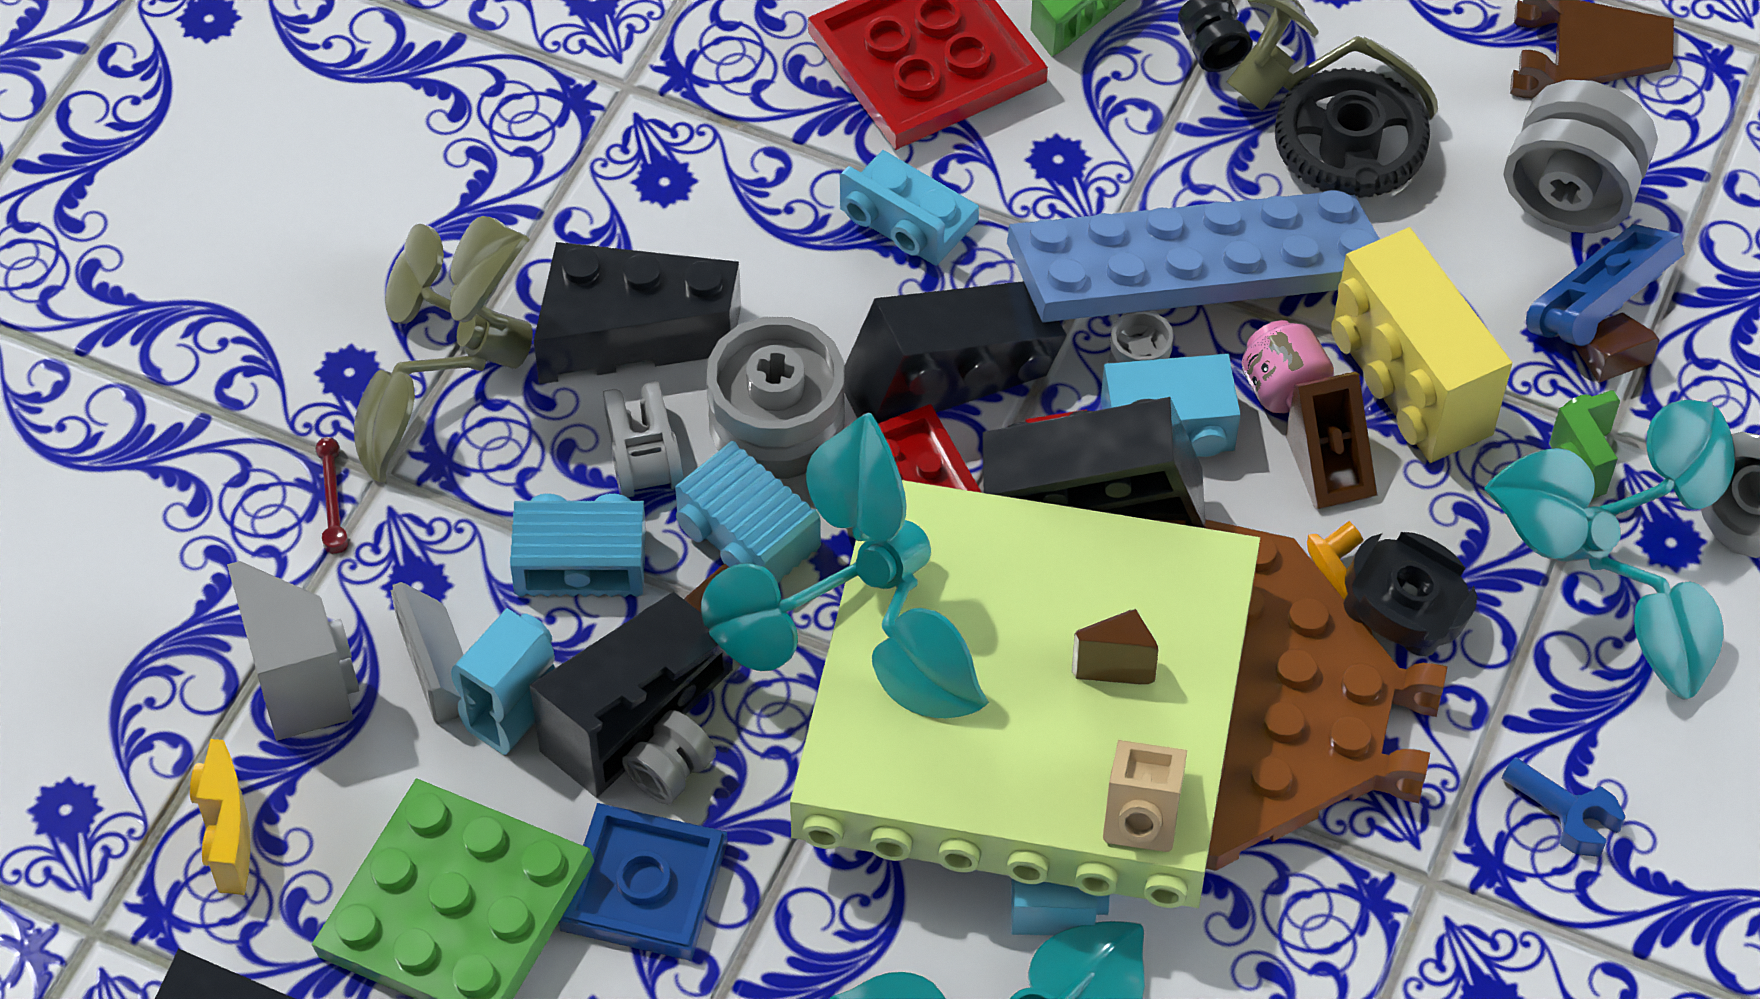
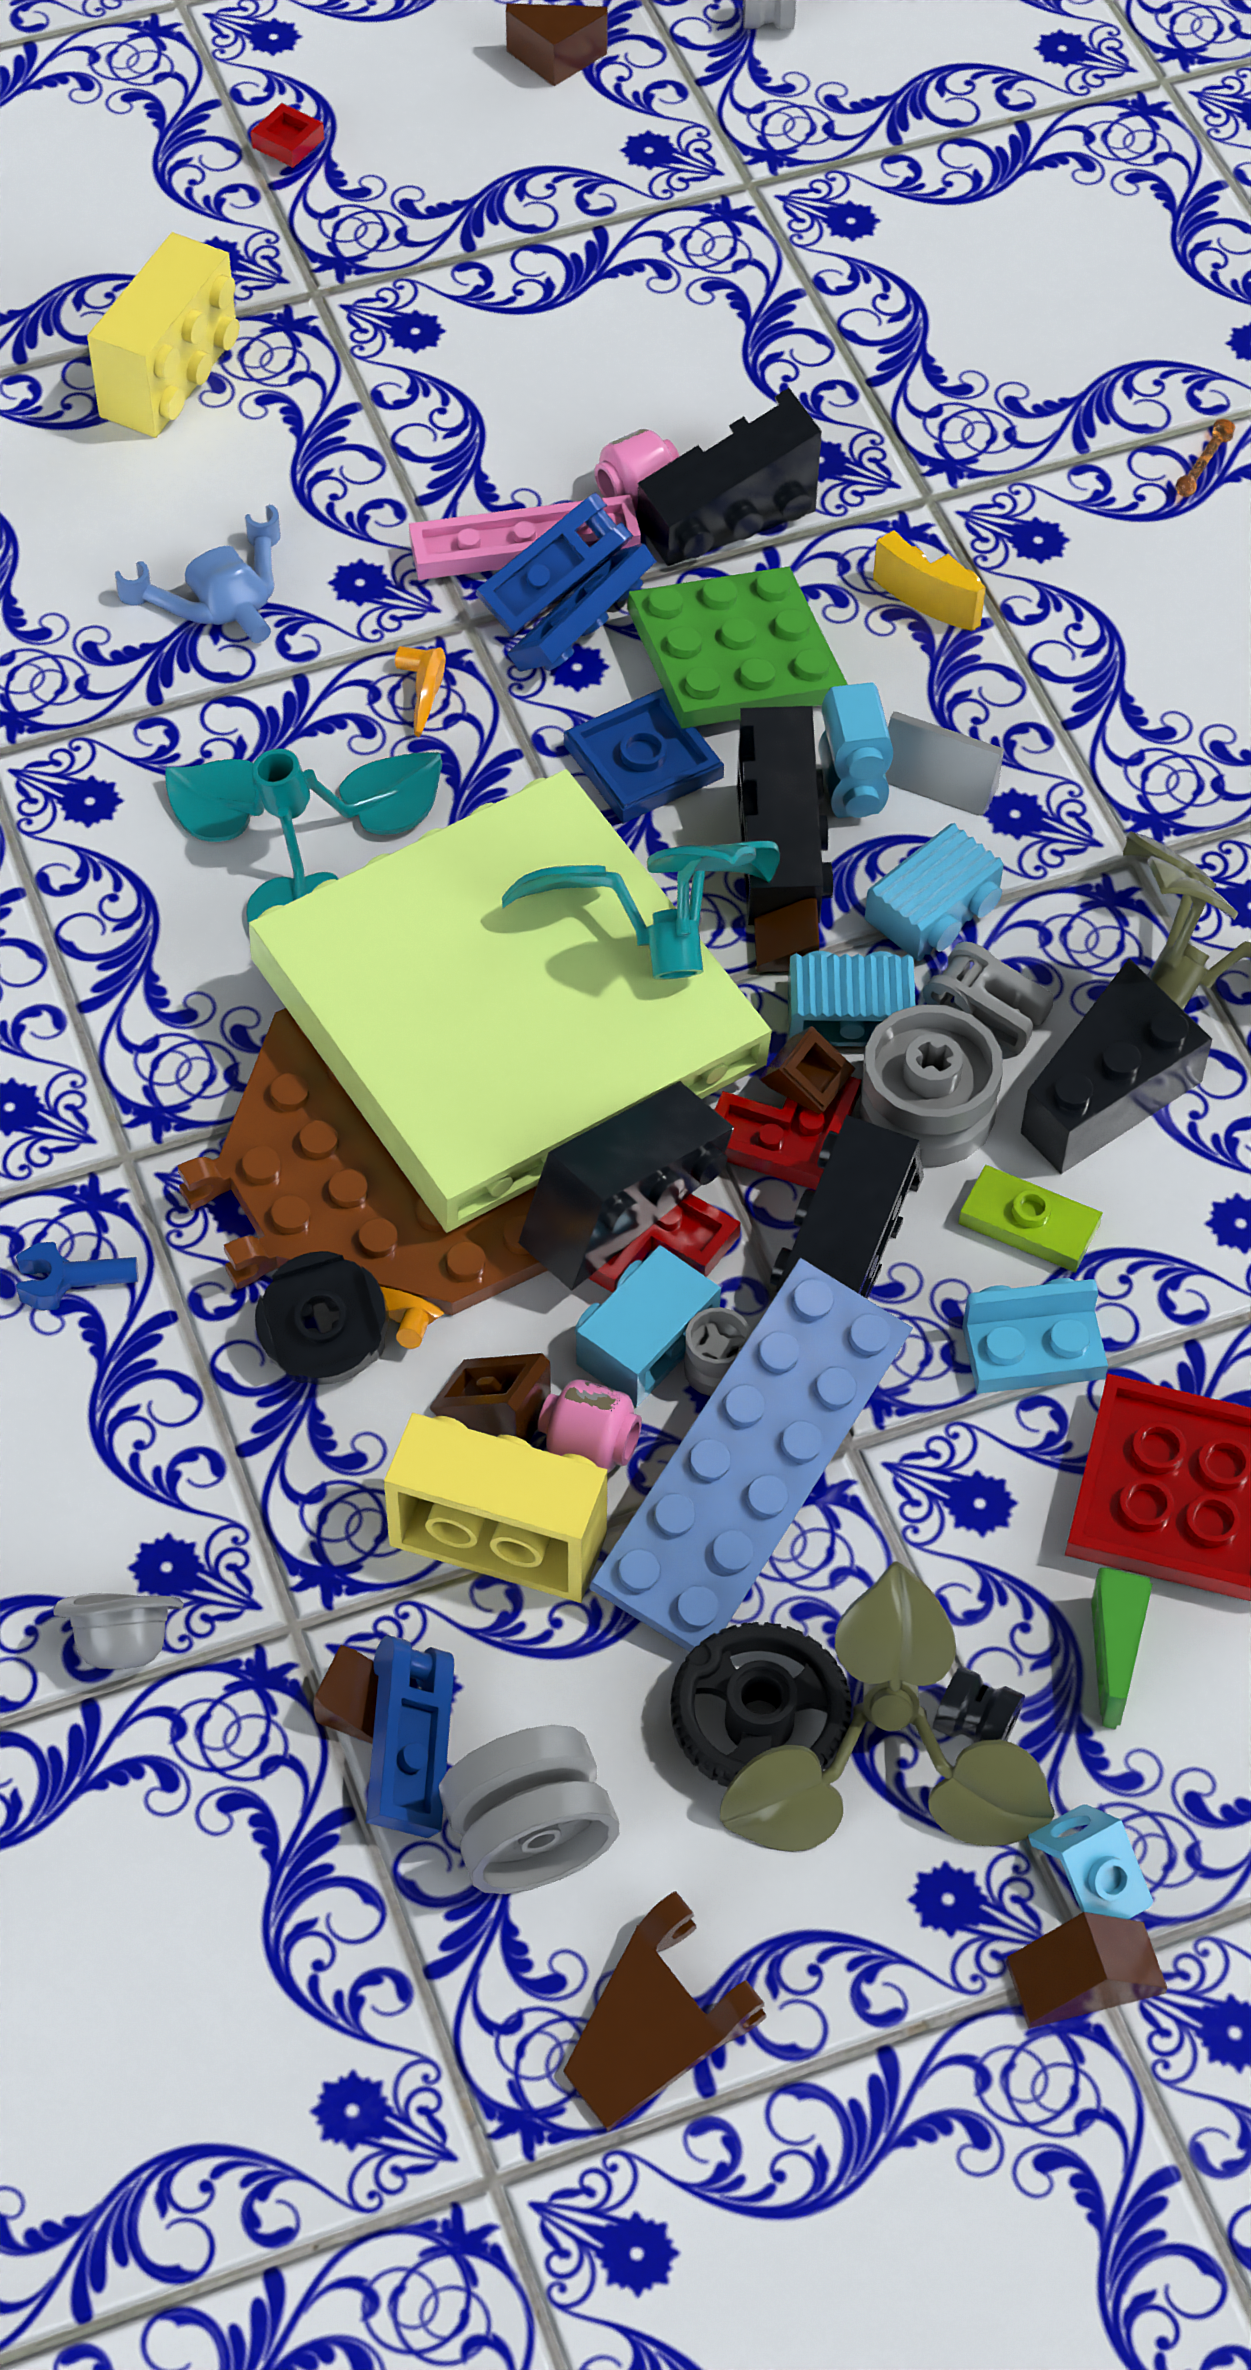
camera: 135 degrees right, 0 degrees up
light grey slope [227,561,360,741] -> none
dark red hinge [315,437,349,554] -> none
light grey wheel [622,710,716,805] -> none
reddish brown slope [1072,609,1159,684] -> none
tan bracket [1103,740,1187,852] -> none
teal plant [1484,400,1735,700] -> none
bright green bracket [1549,390,1620,499] -> none
none -> lime plate [958,1164,1103,1273]

